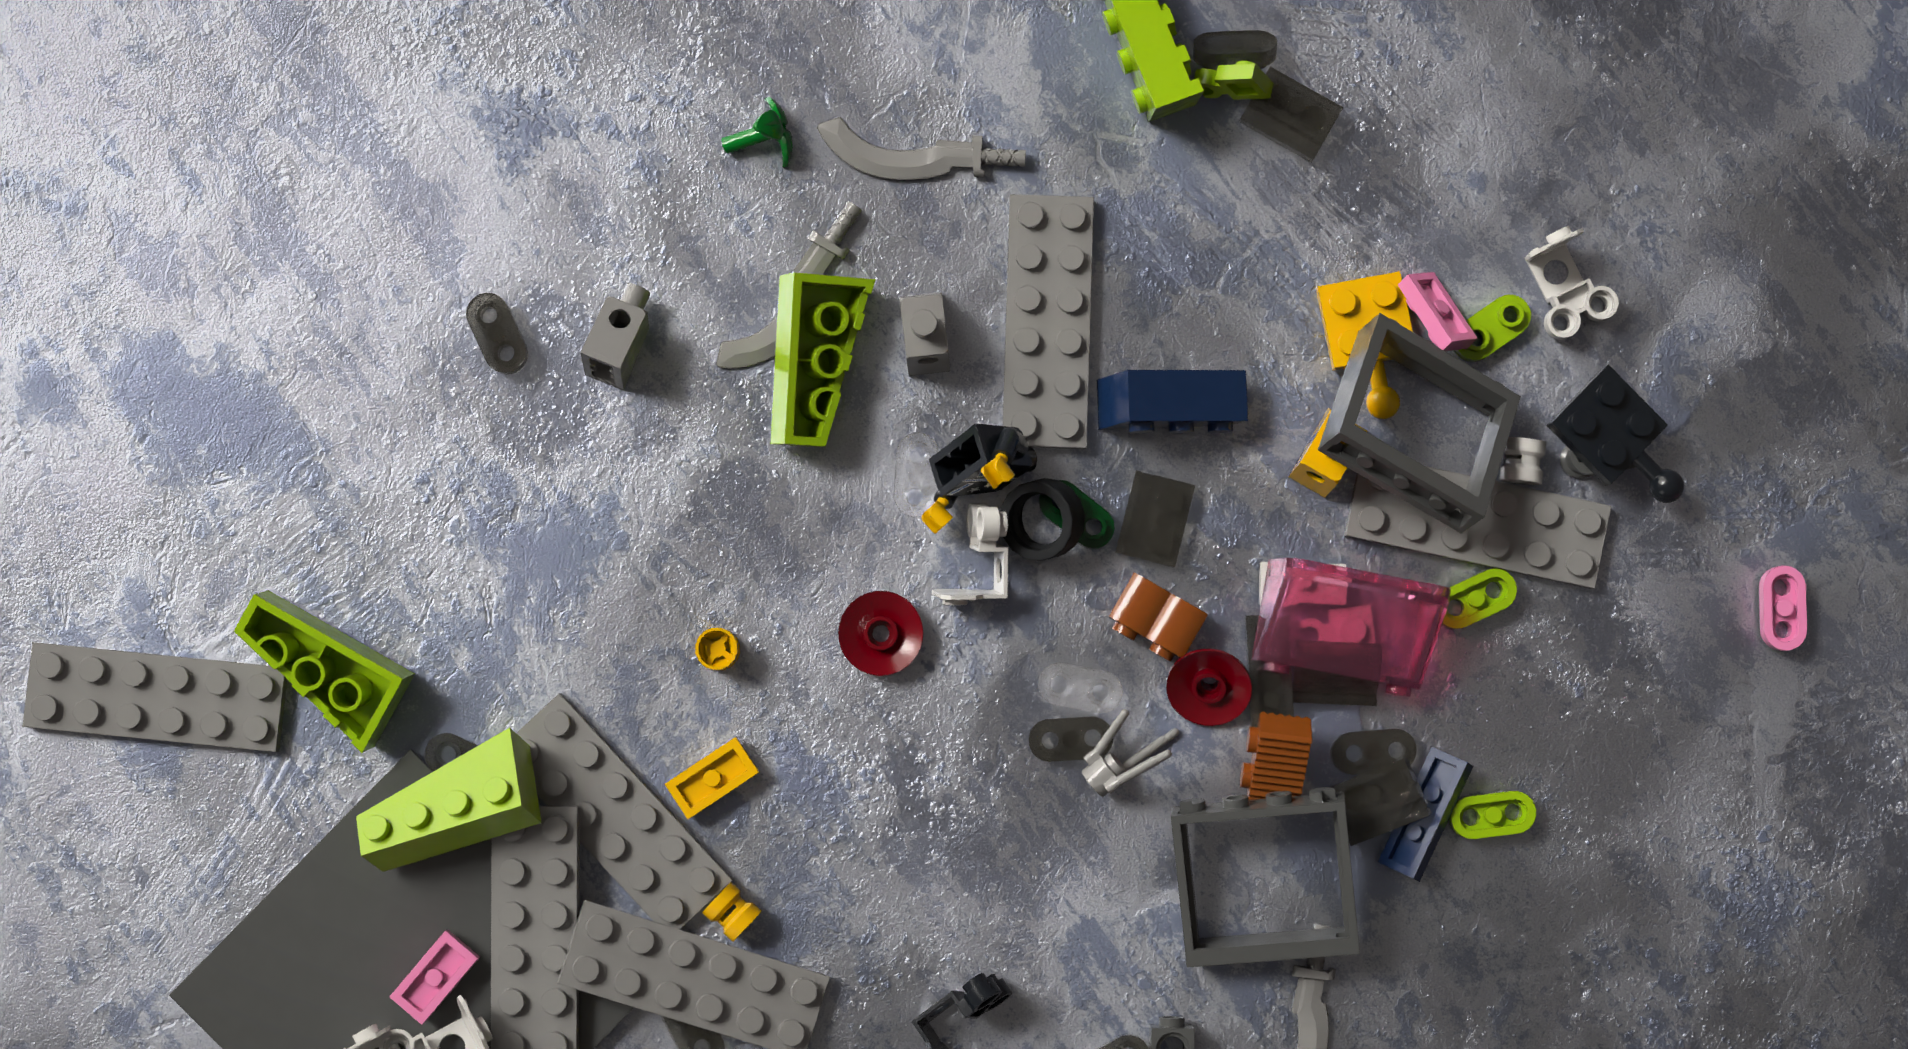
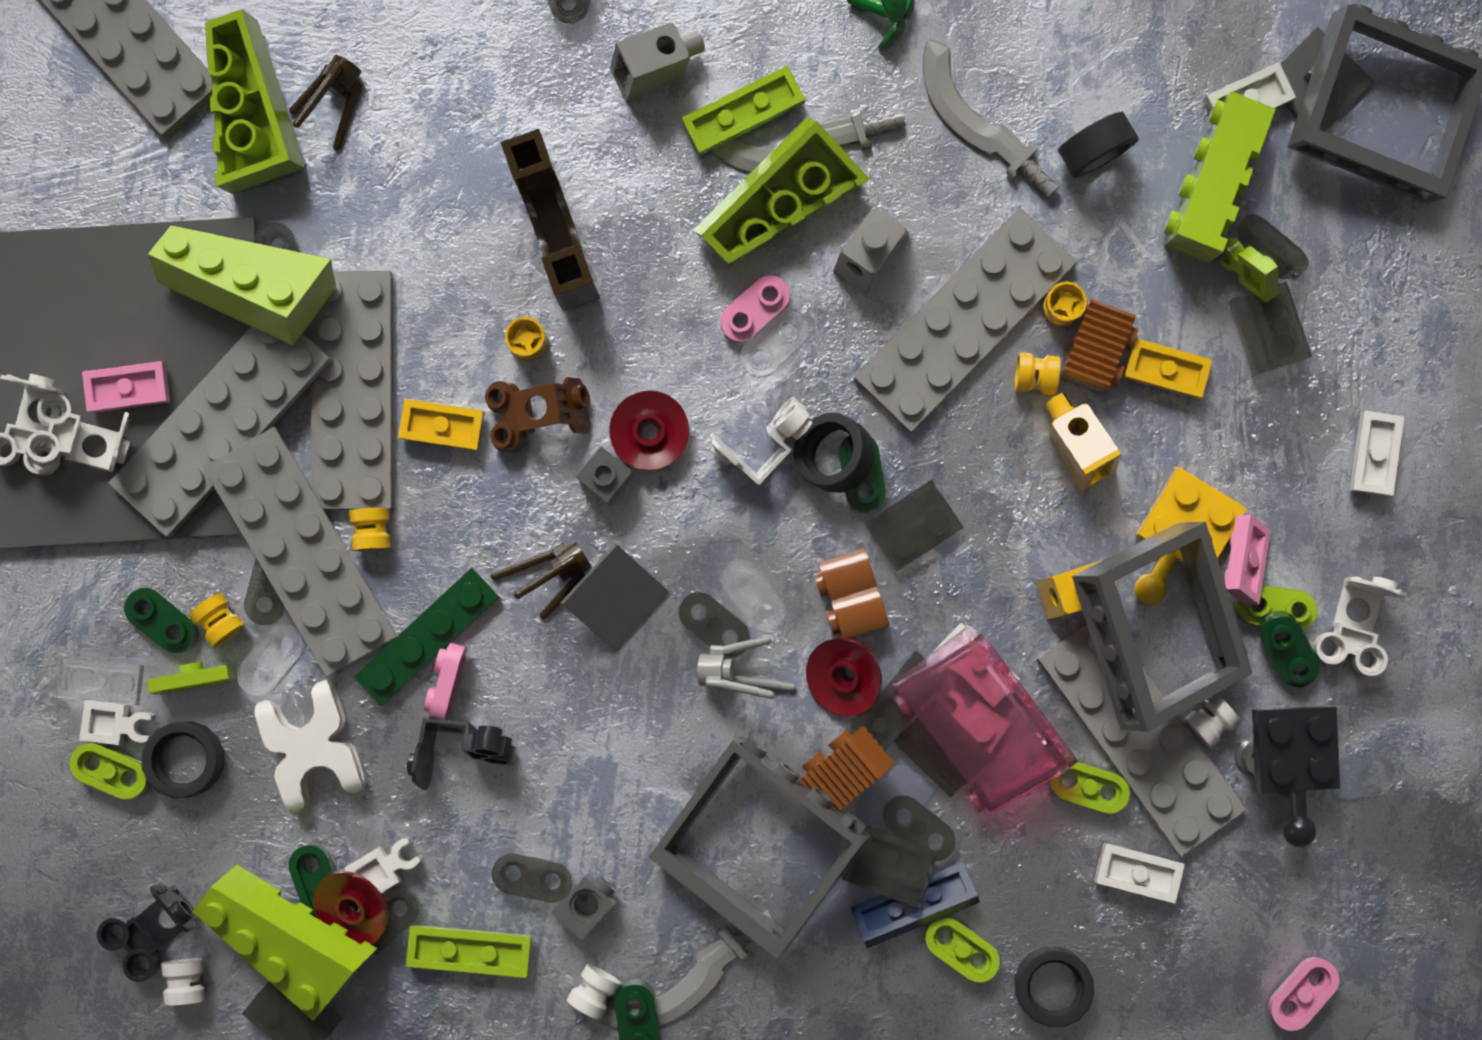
camera: 50 degrees right, 0 degrees up
black torso [921,424,1037,534] -> none
dark blue wedge [1097,370,1248,433] -> none
none -> dark brown plant [289,55,363,150]
none -> dark green plate [354,567,500,706]
none -> bright pink plate [424,643,467,720]
none -> reddish brown piece [485,377,590,453]
none -> dark brown plant [490,541,592,619]
none -> dark brown arch [500,129,600,311]
none -> dark grey piece [561,543,669,650]
none -> dark grey brick [576,446,635,506]
none -> lime plate [681,65,806,156]
none -> bright pink plate [721,275,790,344]
none -> yellow wheel [1014,352,1060,396]
none -> black tyre [1014,946,1094,1027]
none -> yellow wheel [1042,281,1087,327]
none -> yellow torso [1045,393,1121,492]
none -> black tyre [1058,111,1139,178]
none -> dark orange brick [1059,299,1139,394]
none -> white plate [1094,842,1185,904]
none -> yellow plate [1122,338,1213,400]
none -> dark green plate [1259,611,1320,687]
none -> white plate [1349,410,1404,497]

